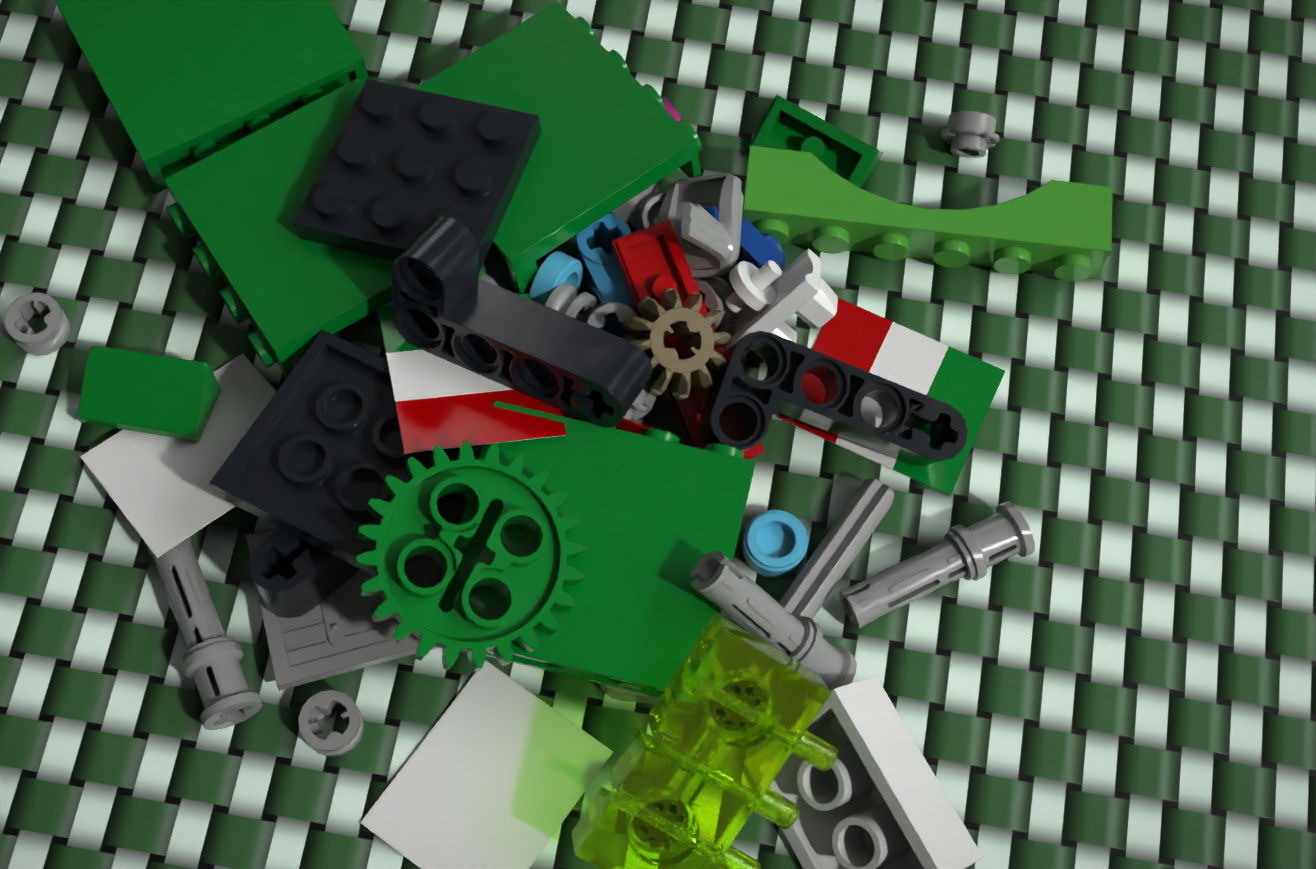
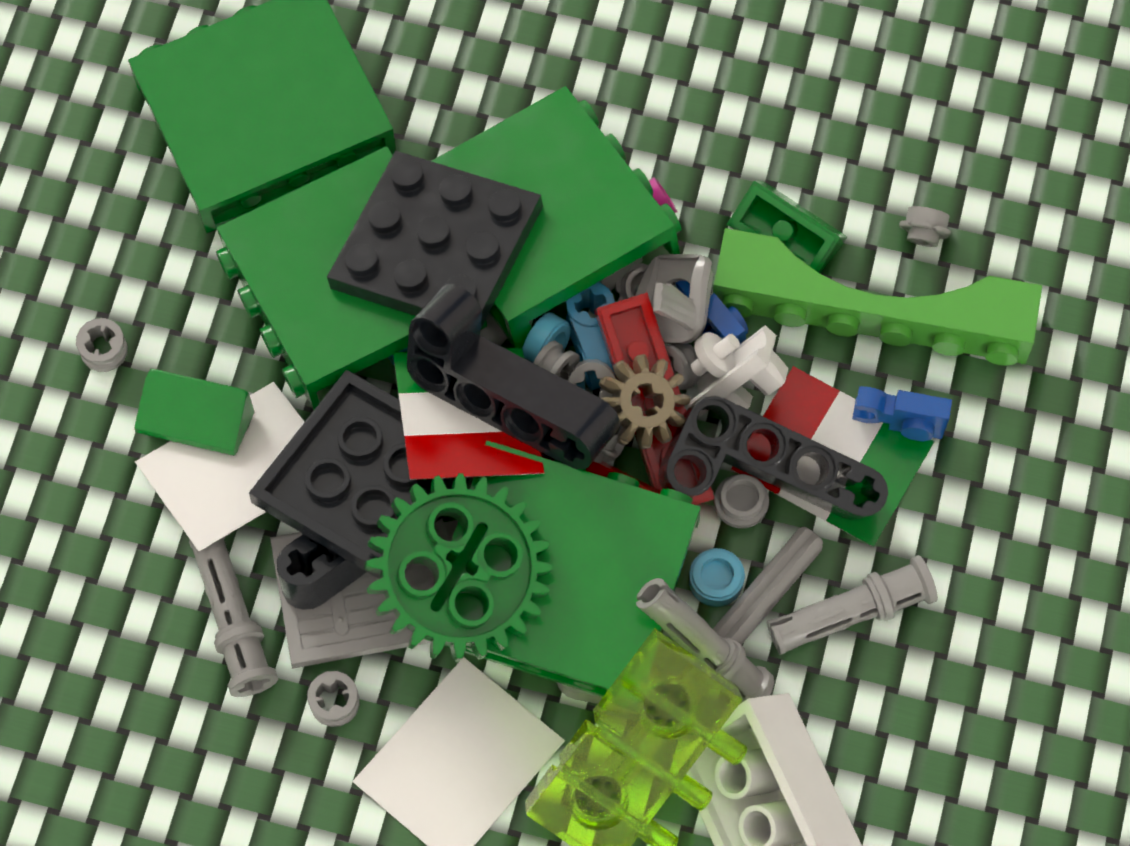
camera: 10 degrees right, 0 degrees up
none -> light grey plate [714,474,769,528]
none -> blue plate [852,386,952,441]

